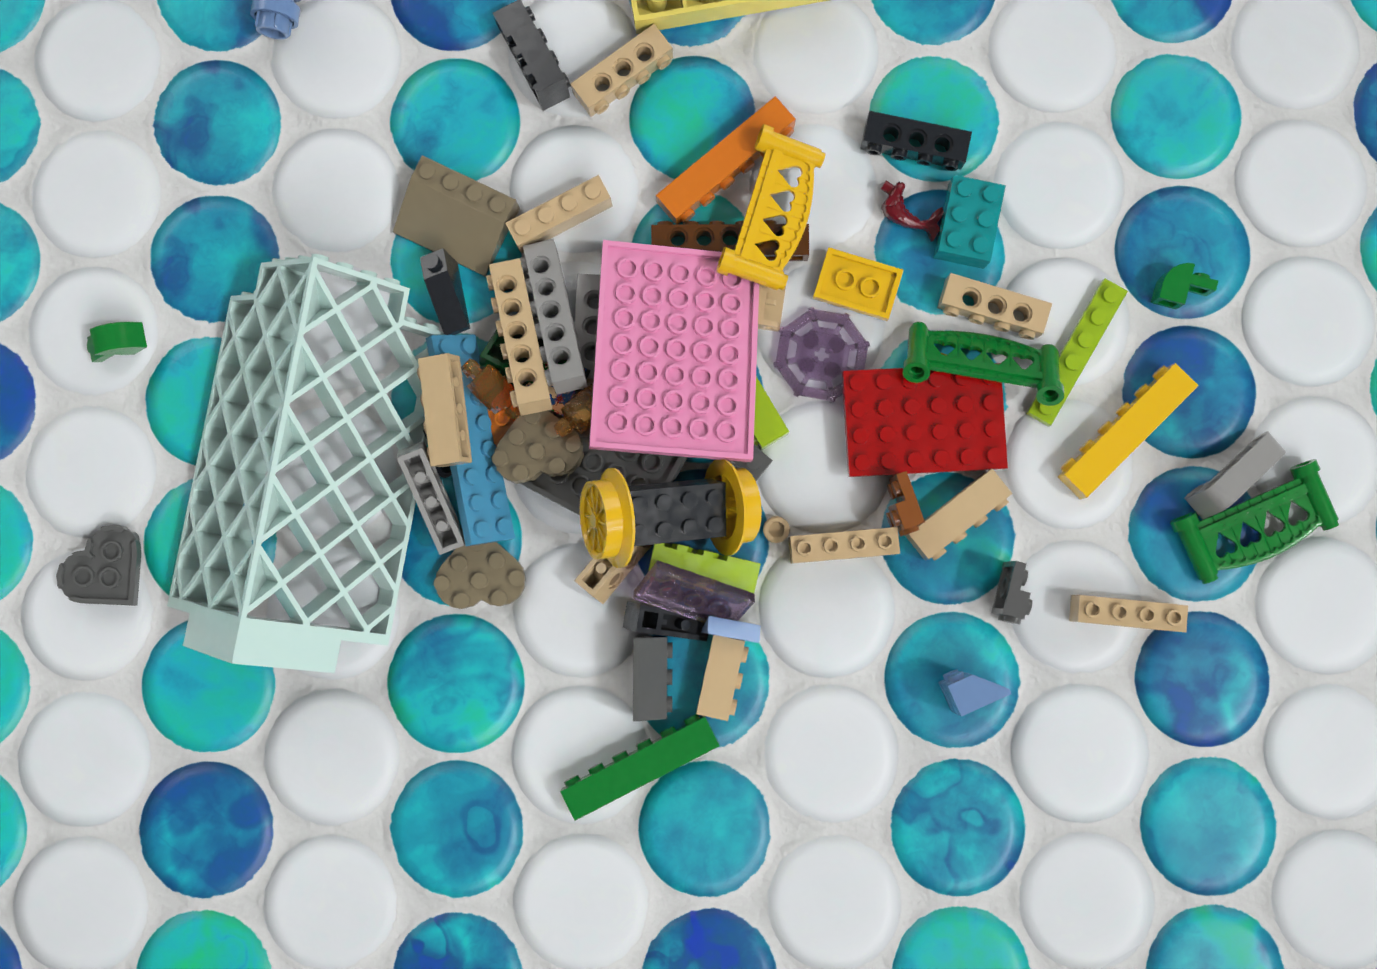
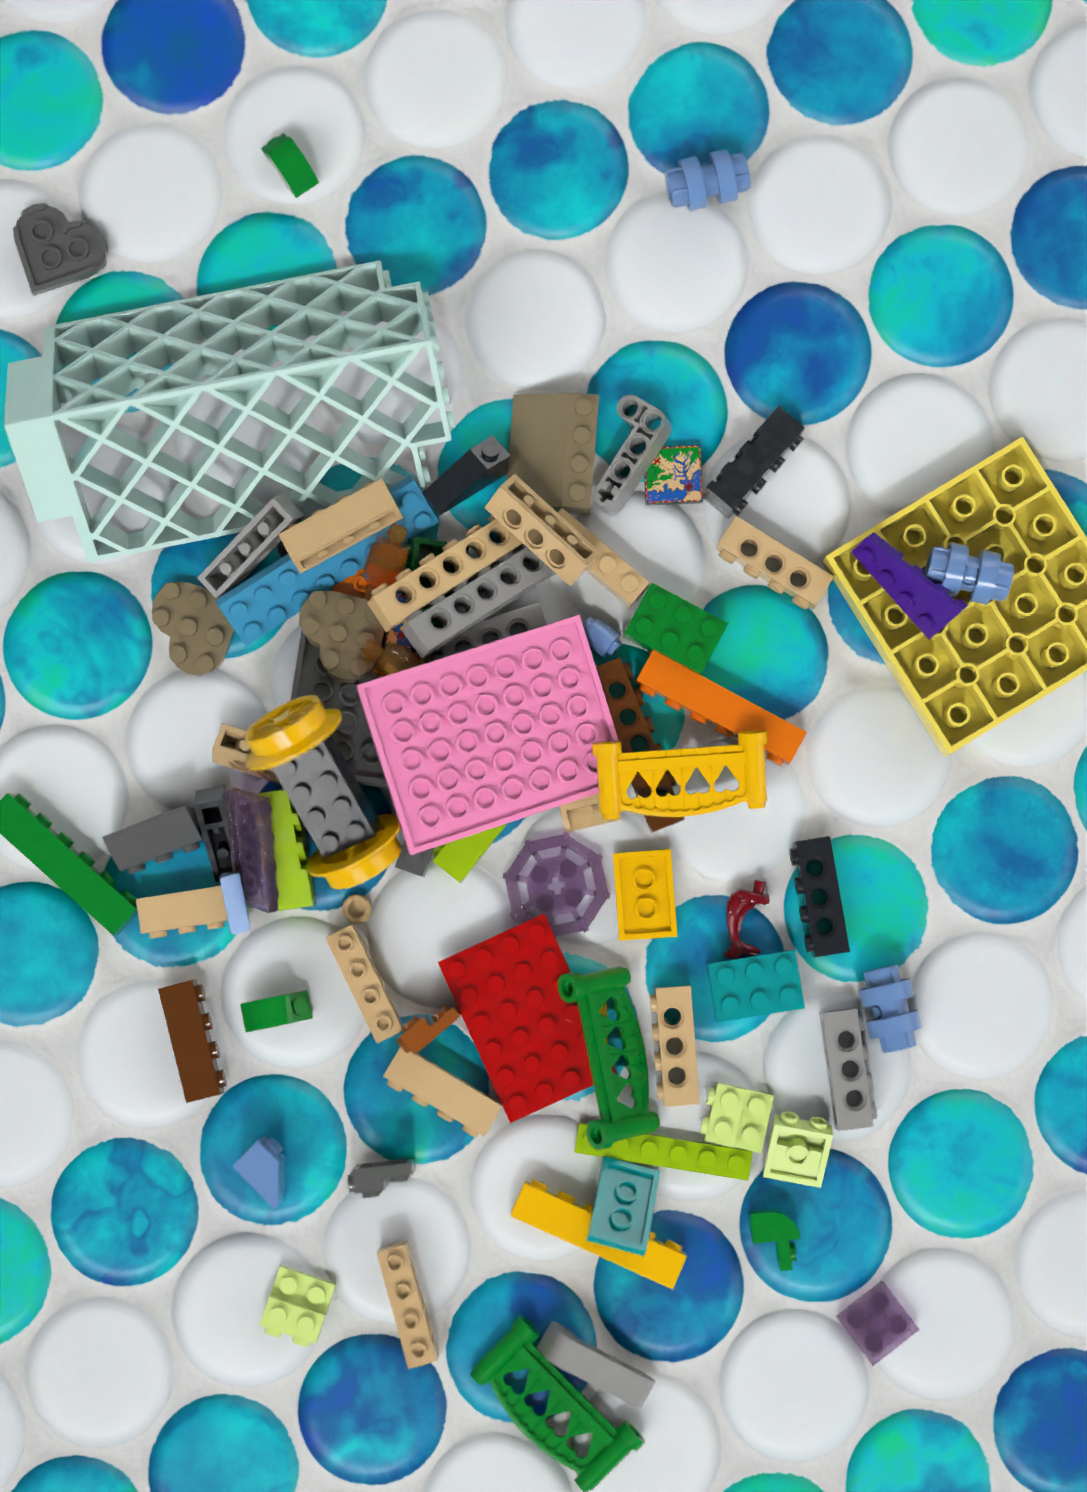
camera: 65 degrees right, 0 degrees up
none -> reddish brown brick [158,979,227,1103]
none -> green brick [240,990,313,1032]
none -> yellowish green plate [260,1265,336,1347]
none -> tan brick [484,474,601,586]
none -> medium blue brick [583,617,622,658]
none -> teal plate [586,1156,661,1256]
none -> light grey beam [593,395,672,514]
none -> green brick [623,582,728,675]
none -> tile [643,445,703,506]
none -> yellowish green plate [700,1082,774,1153]
none -> yellowish green plate [763,1111,833,1188]
none -> light grey brick [819,1008,877,1131]
none -> clear purple plate [836,1280,920,1366]
none -> medium blue piece [858,964,922,1053]

